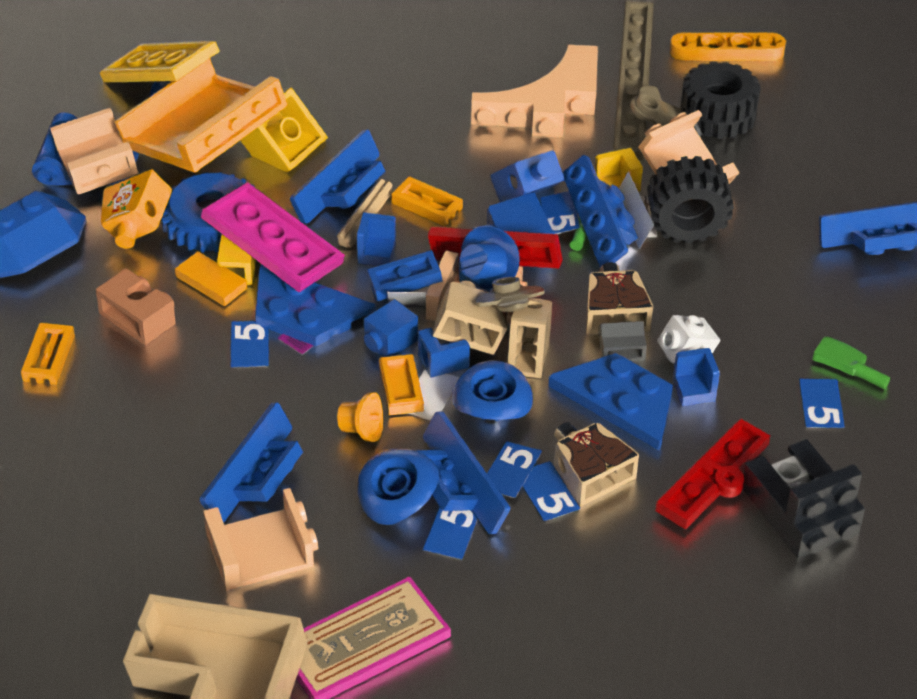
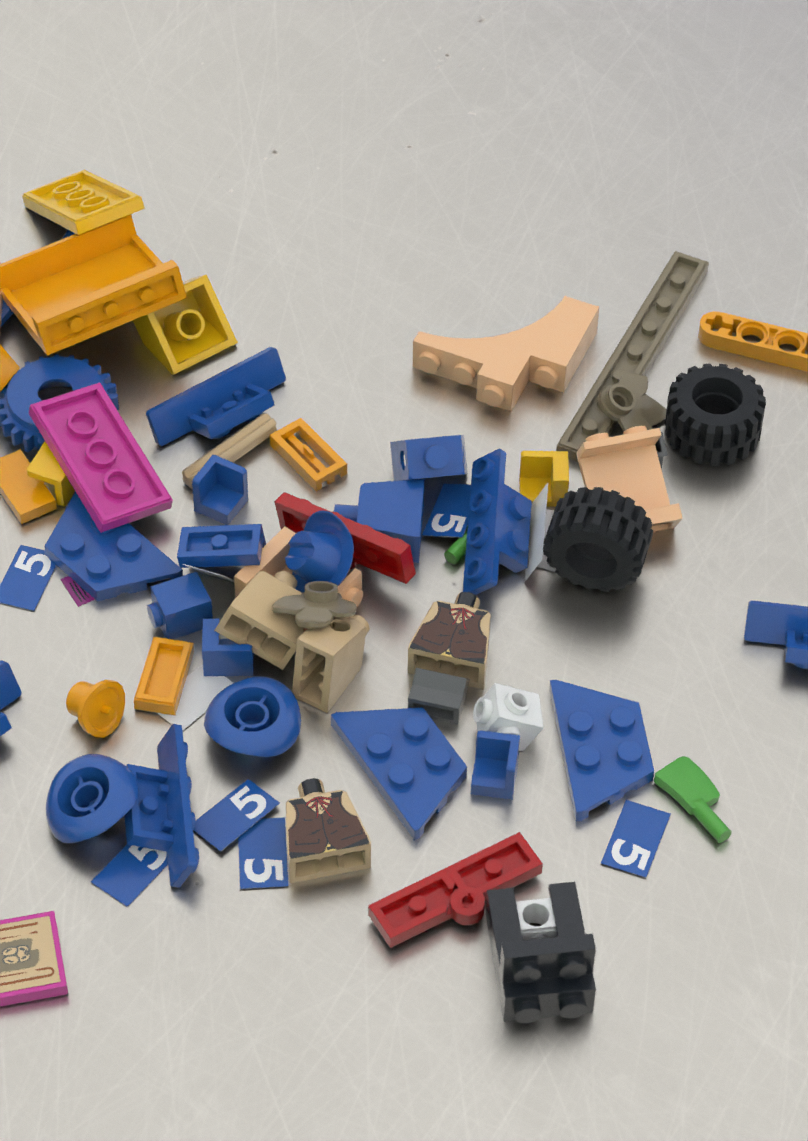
camera: 20 degrees right, 5 degrees up
none -> blue wing [549,680,654,821]

